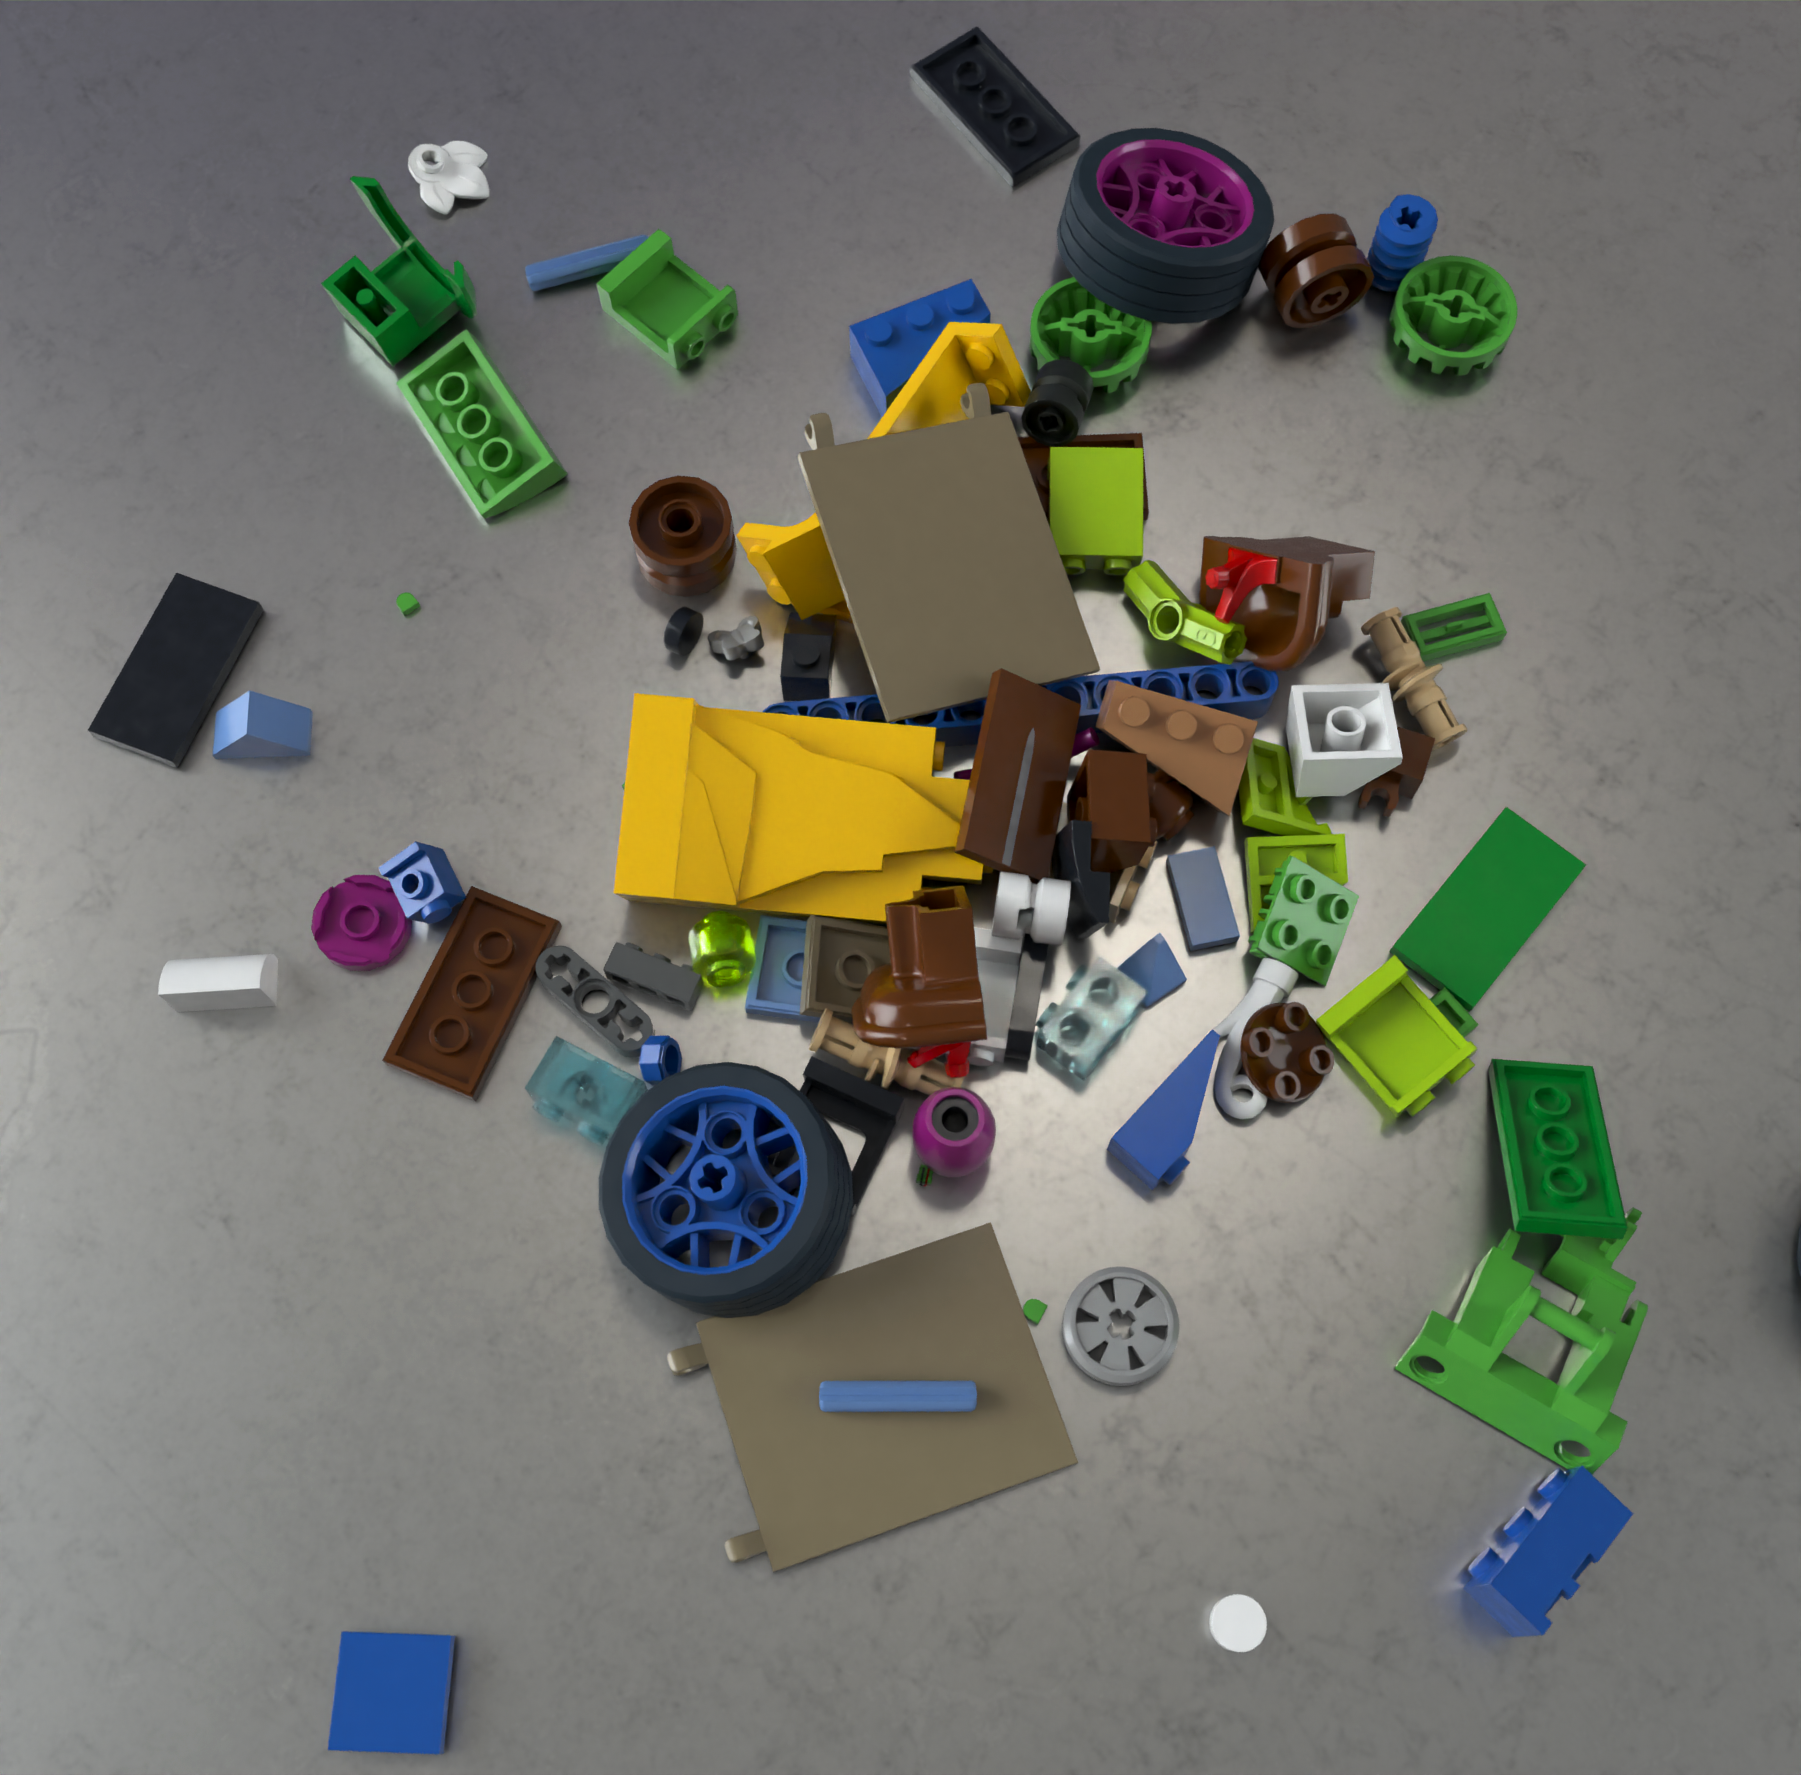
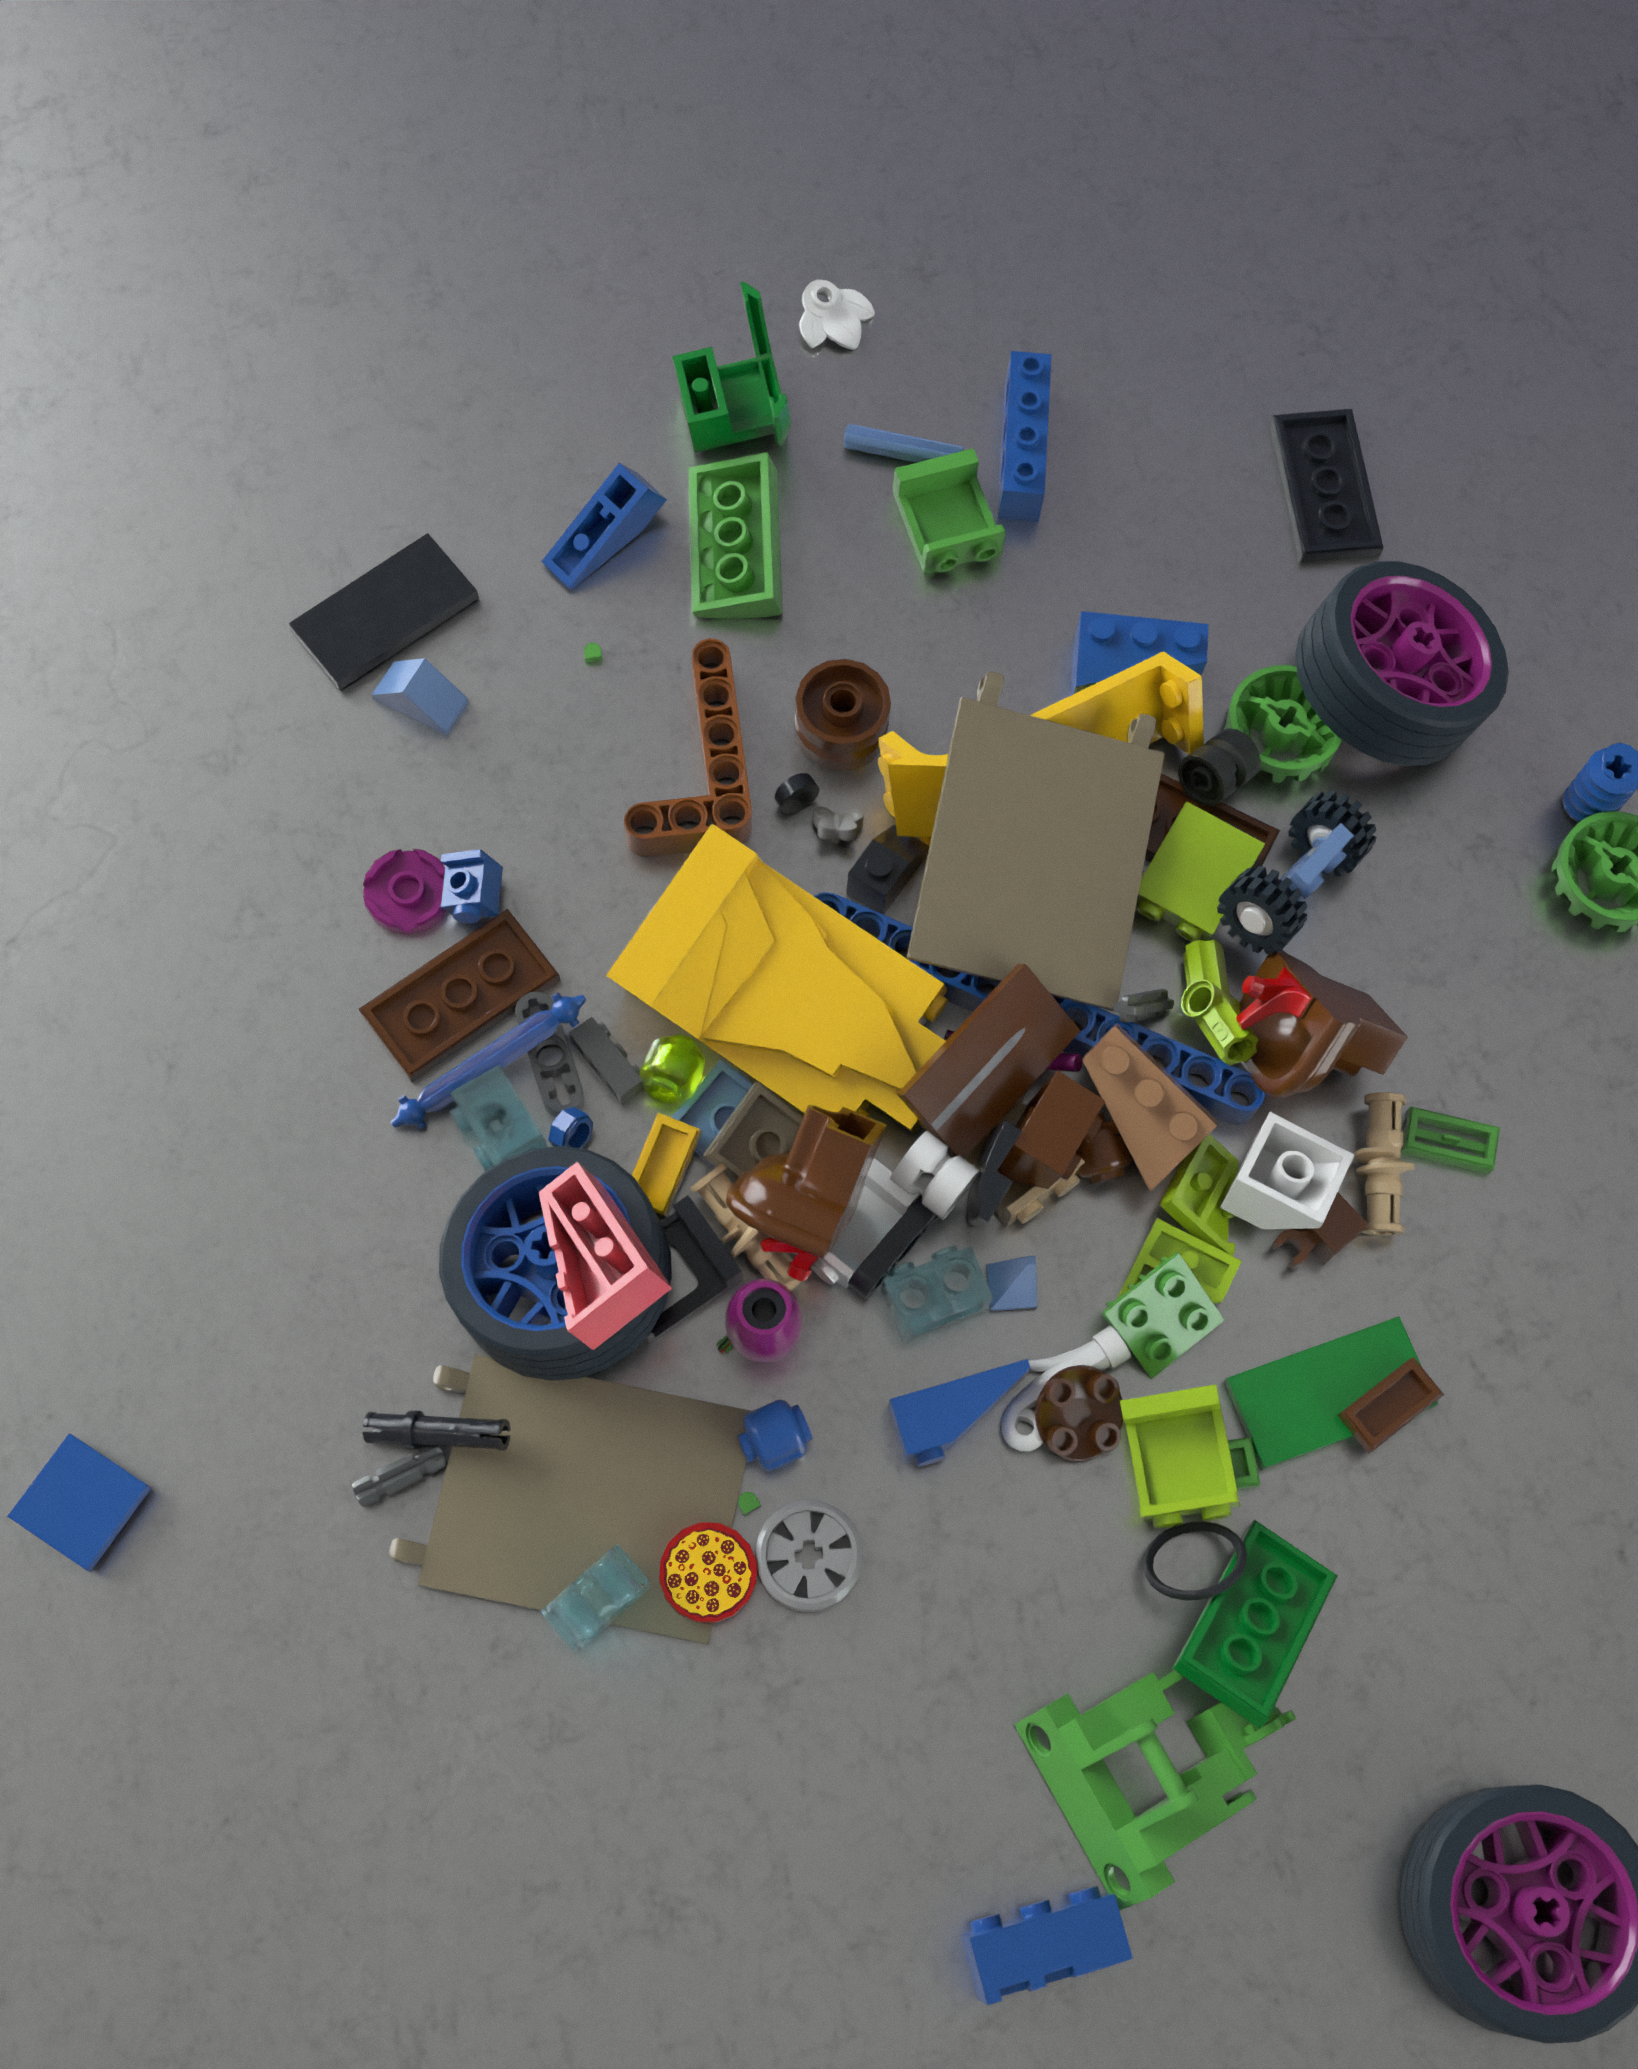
camera: 25 degrees right, 0 degrees up
white brick [158,954,278,1012] -> none
medium blue axle [819,1381,977,1412] -> none
medium blue tile [1166,846,1240,951] -> none
white tile [1209,1594,1267,1652] -> none
reddish brown wheel [1258,214,1374,328] -> none
none -> dark grey axle [352,1445,448,1507]
none -> black pin [362,1410,511,1451]
none -> blue wheel [391,992,586,1130]
none -> coral wedge [539,1162,672,1350]
none -> clear light blue brick [540,1543,651,1655]
none -> blue slope [541,463,667,589]
none -> dark orange beam [624,638,752,857]
none -> yellow tile [632,1112,703,1217]
none -> tile [659,1522,757,1623]
none -> blue head [737,1399,813,1471]
none -> blue brick [998,351,1052,522]
none -> dark grey axle [1113,989,1174,1023]
none -> black tyre [1143,1521,1247,1601]
none -> black plate [1217,790,1377,954]
none -> reddish brown tile [1337,1357,1444,1454]

